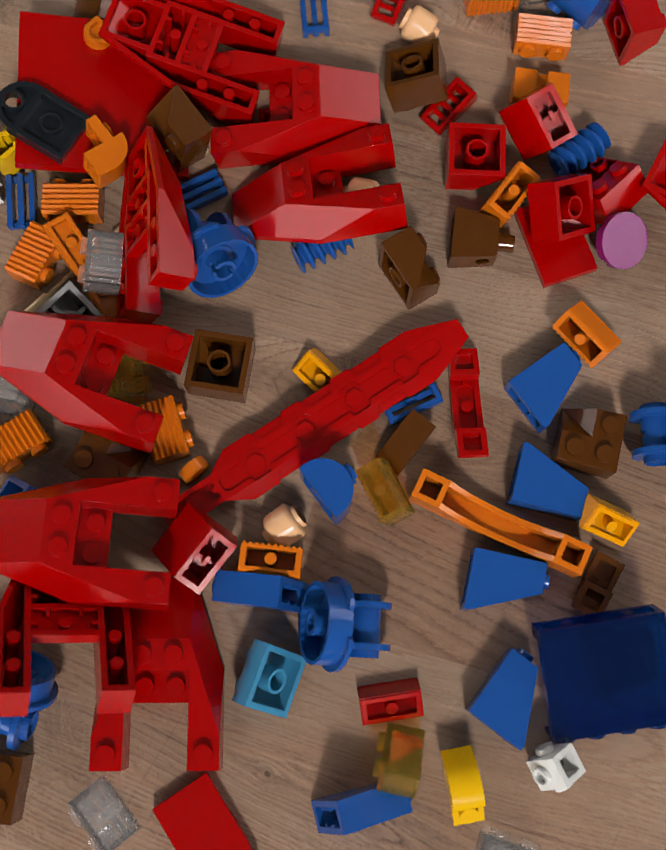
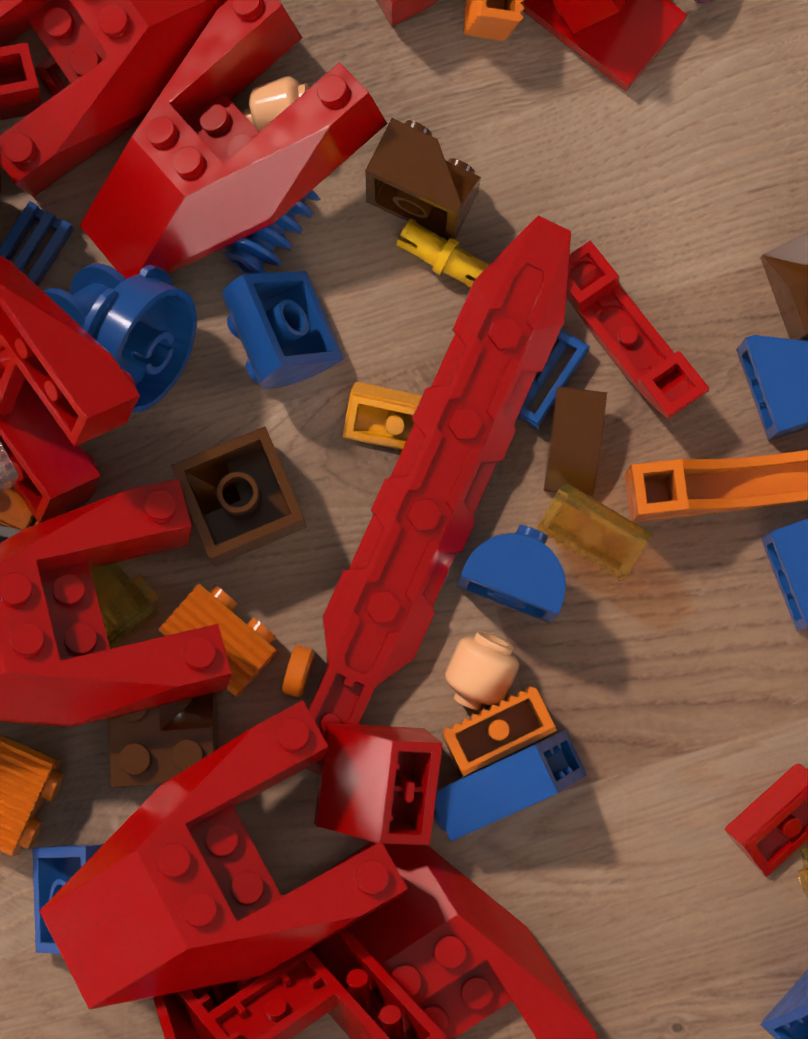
camera: 35 degrees left, 5 degrees up
dark azure brick [232,638,306,718] -> none
blue piece [298,576,392,672] -> none
reddish brown torso [448,207,515,268] -> none
blue slope [504,342,582,434] -> none
orange brick [552,300,622,368] -> none
none -> blue brick [222,271,344,389]
none -> yellow pin [396,218,490,288]

